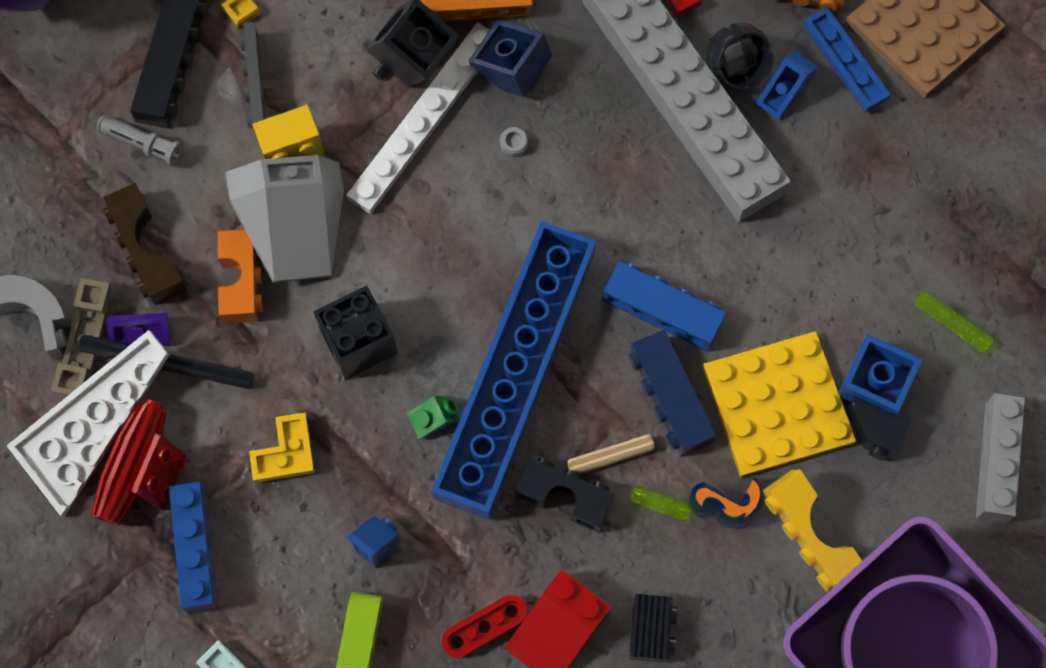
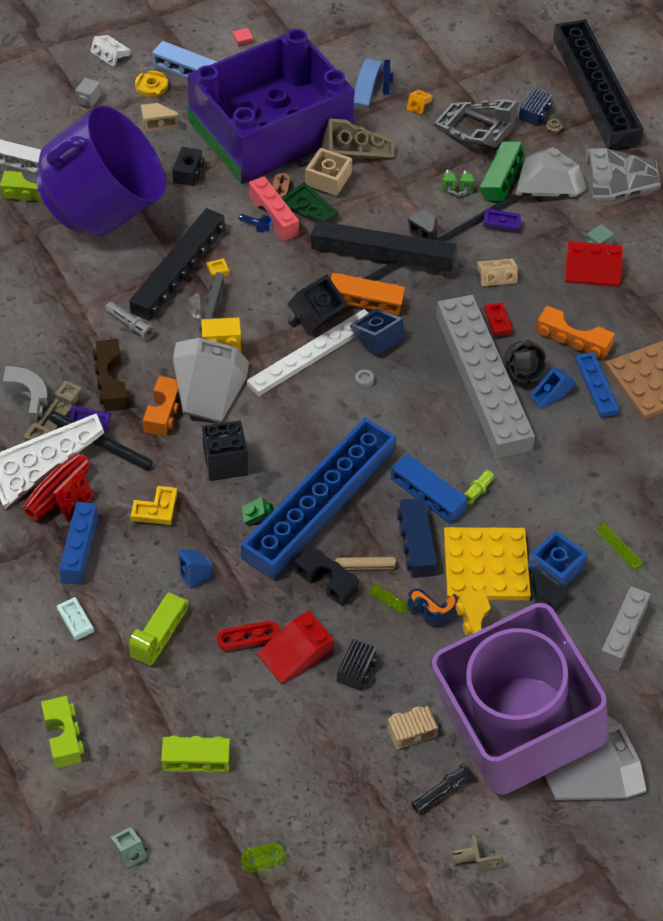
camera: 15 degrees right, 20 degrees down
none -> lime pin [464,470,495,504]

